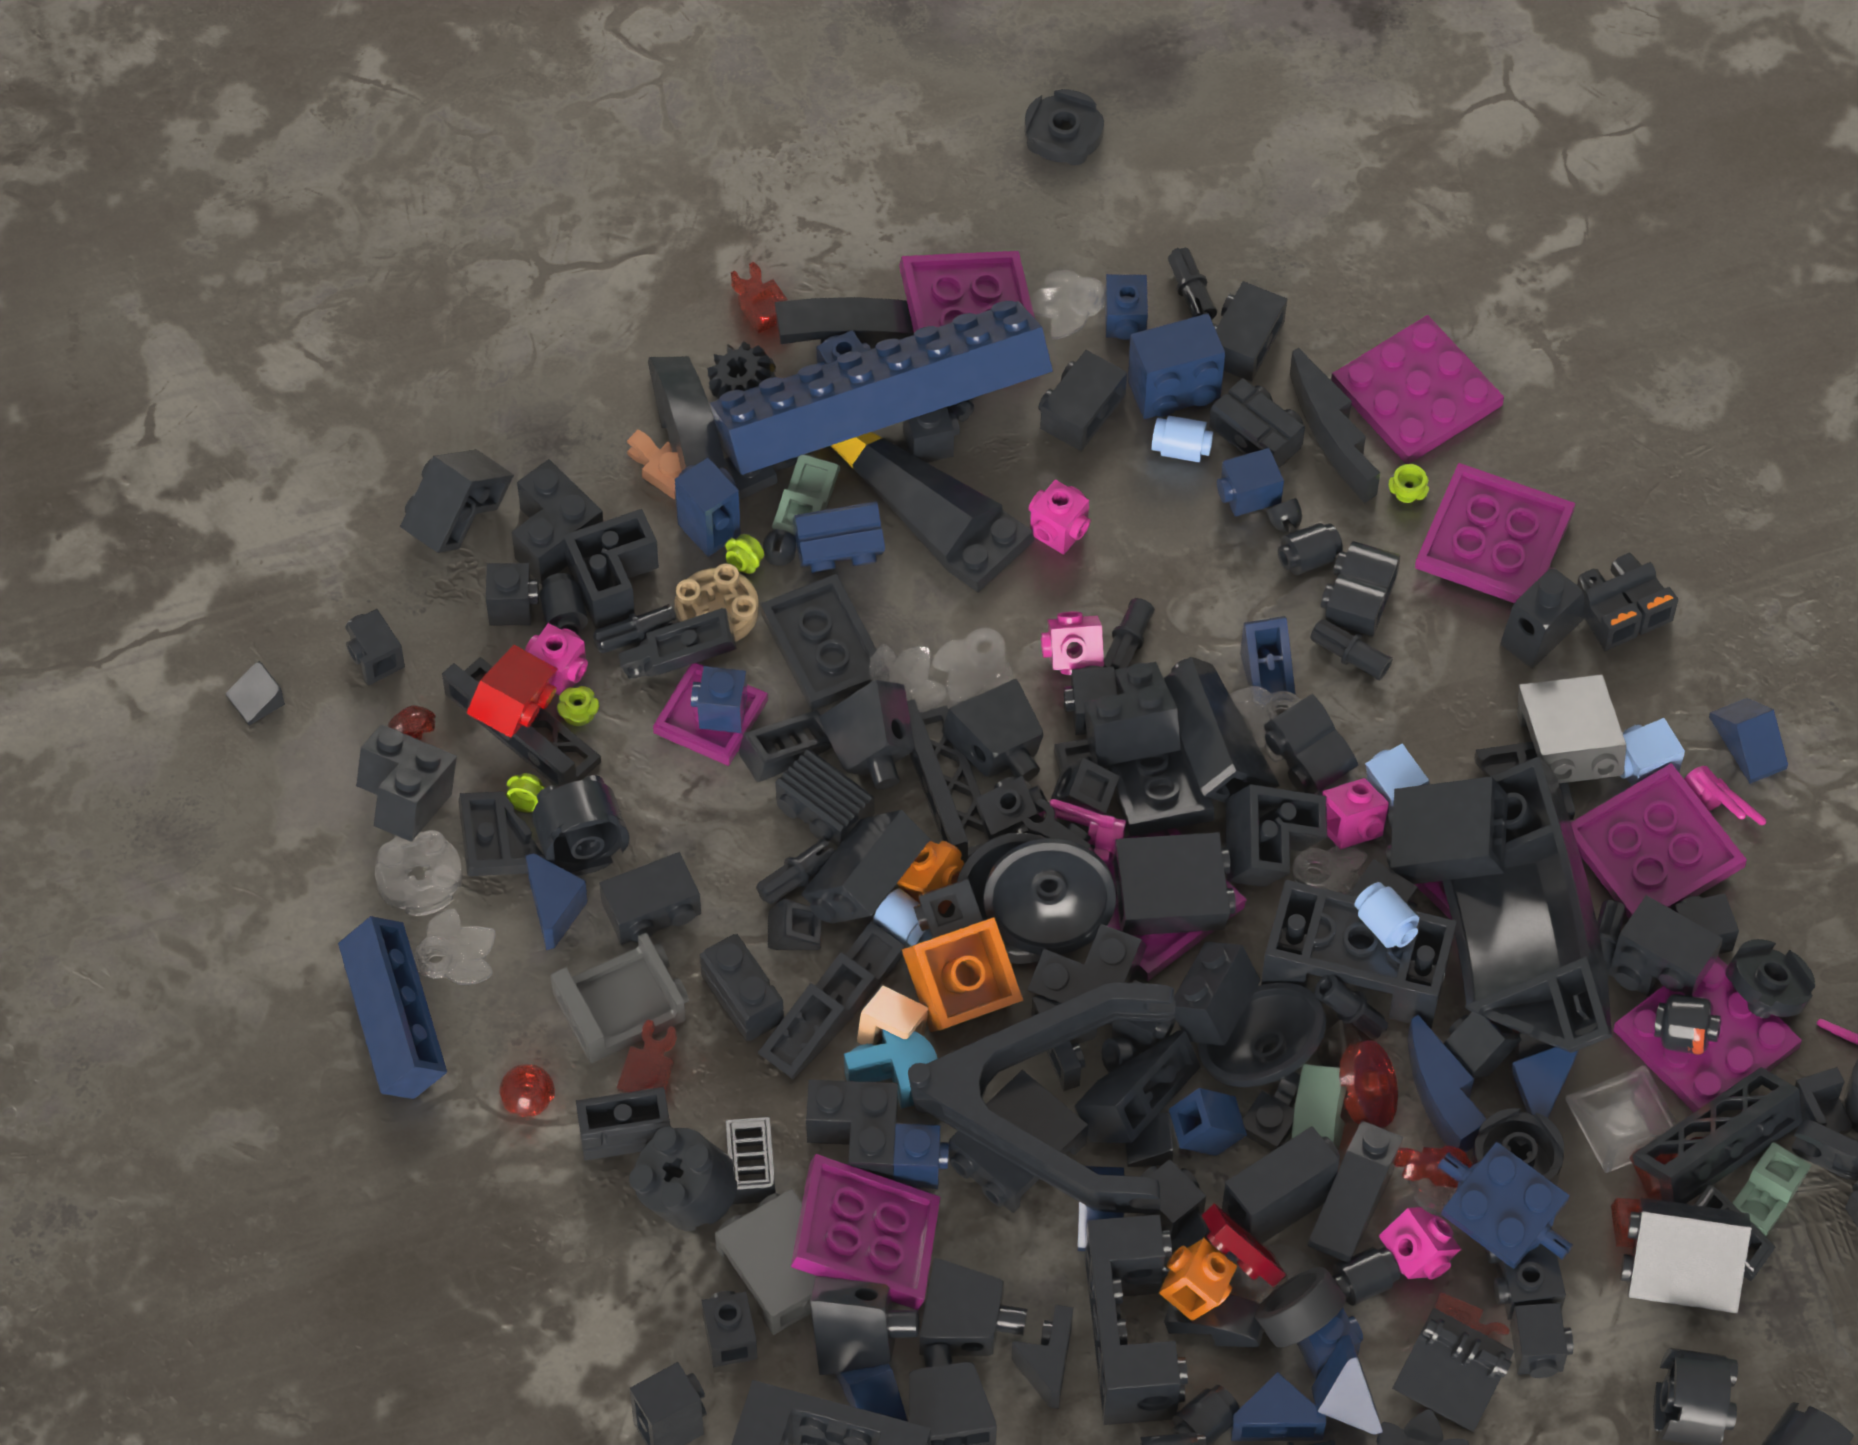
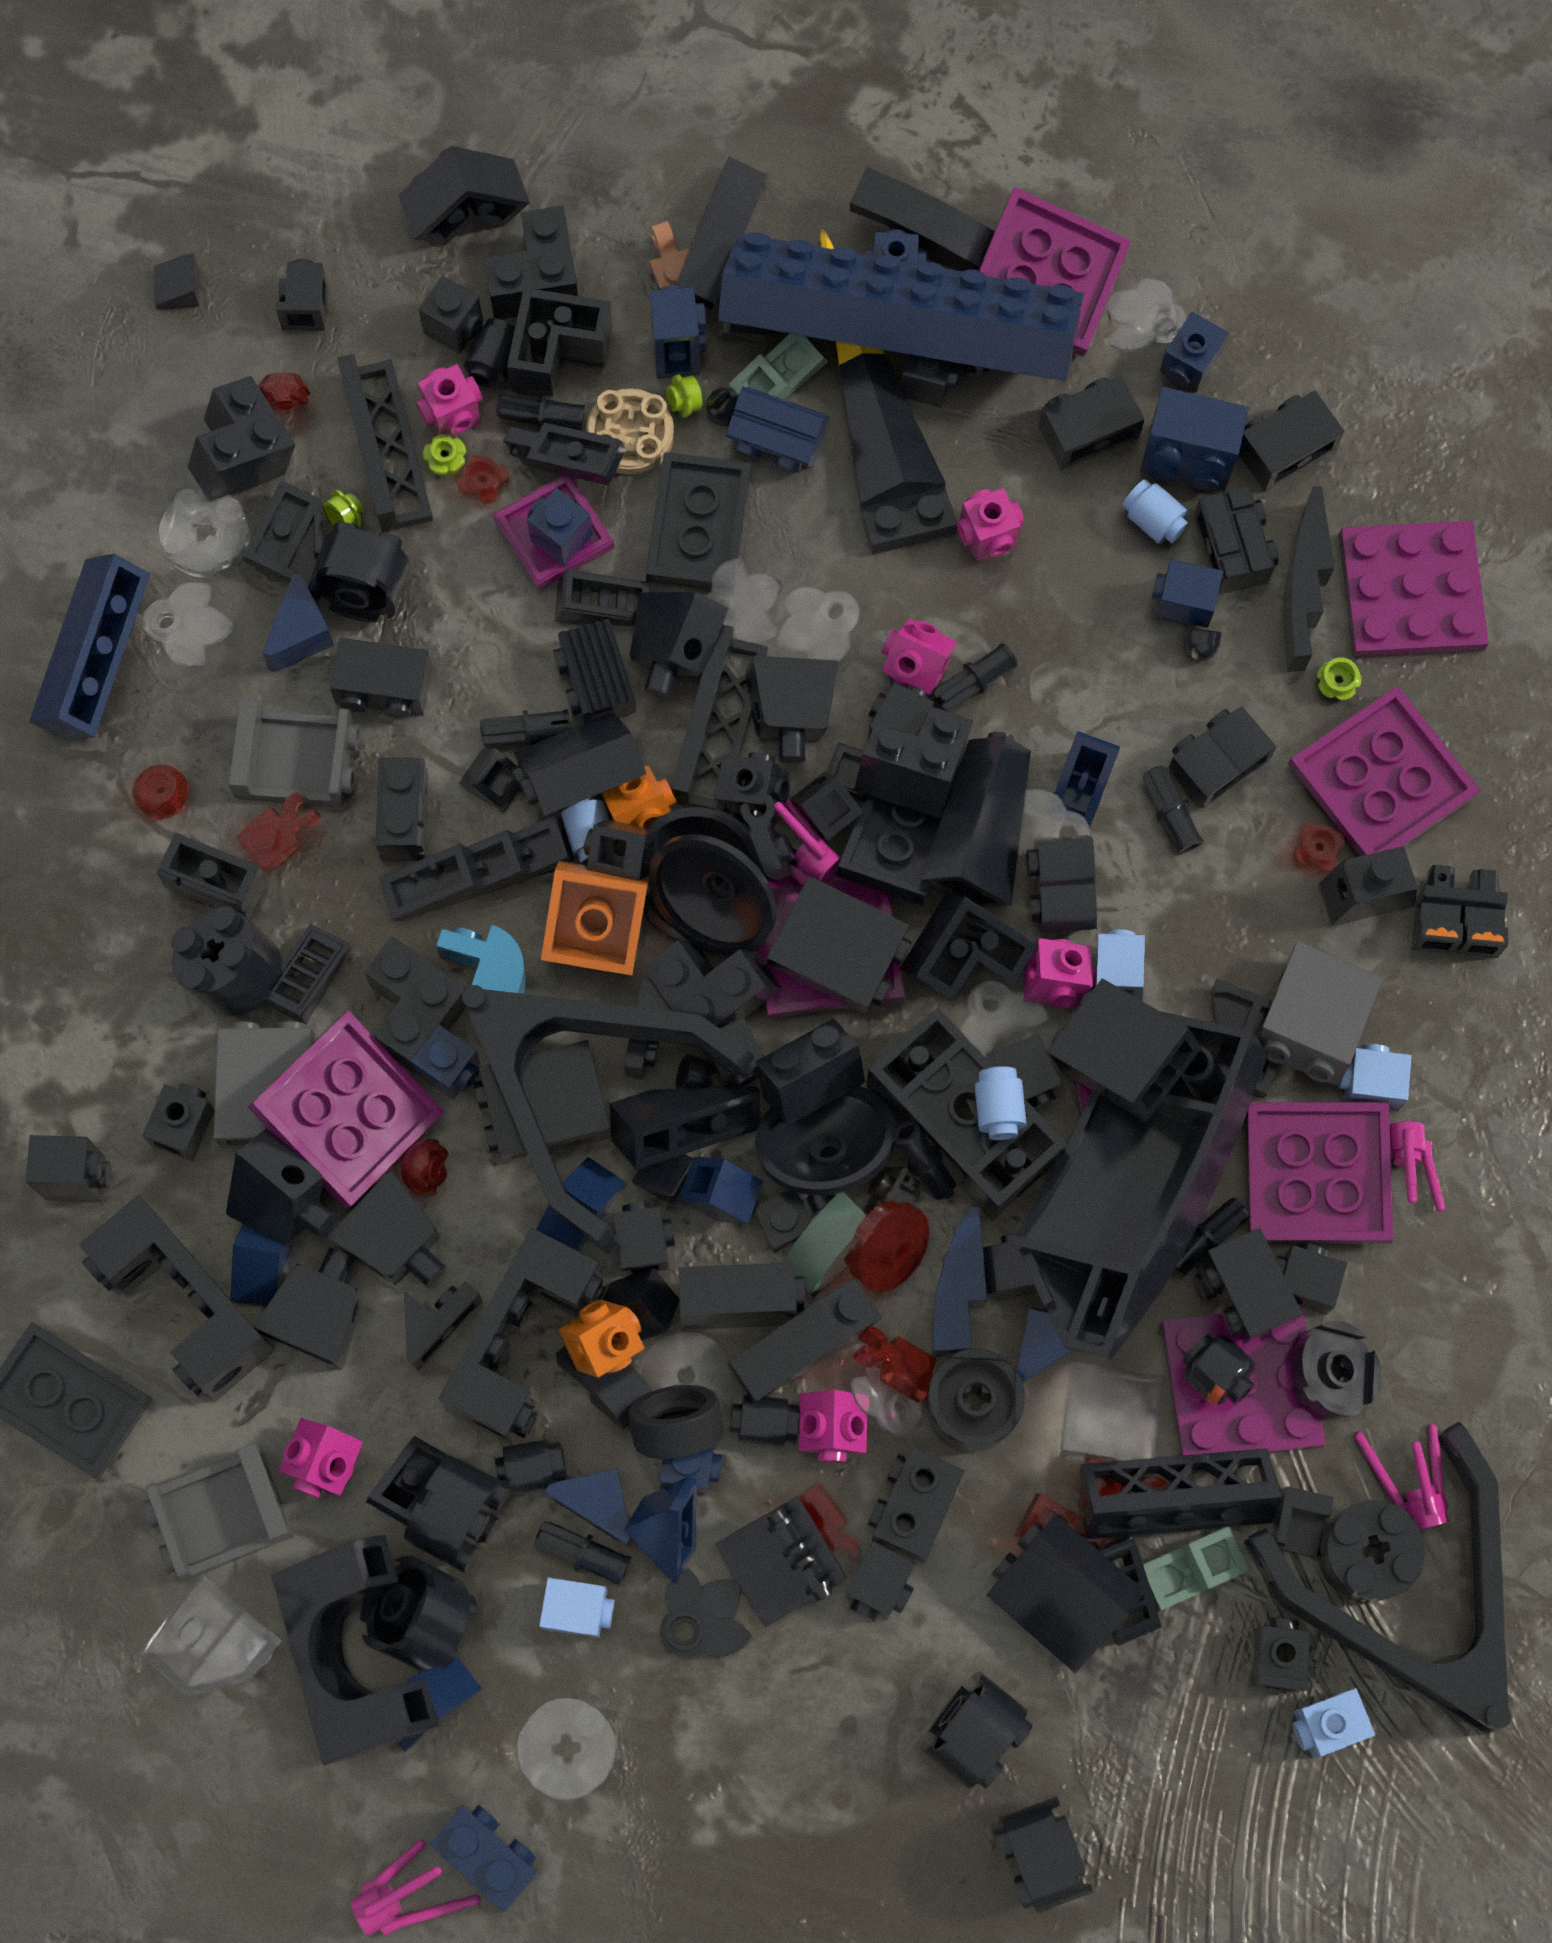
camera: 30 degrees right, 15 degrees up
red brick [467,645,558,738] -> none
black gear [707,341,776,400] -> none
clear red plate [731,262,788,334] -> none
light nougat panel [857,986,929,1045] -> none
black plate [1024,89,1104,165] -> none
black axle [1168,247,1218,320] -> none
dark red plate [1201,1203,1286,1287] -> none
black brick [1278,523,1343,575] -> none
dark blue plate [1438,1142,1573,1269] -> none
dark blue slope [1709,698,1788,784] -> none
none -> clear red plate [401,1139,449,1197]
none -> clear red plate [457,455,509,504]
none -> clear red plate [1293,822,1345,872]

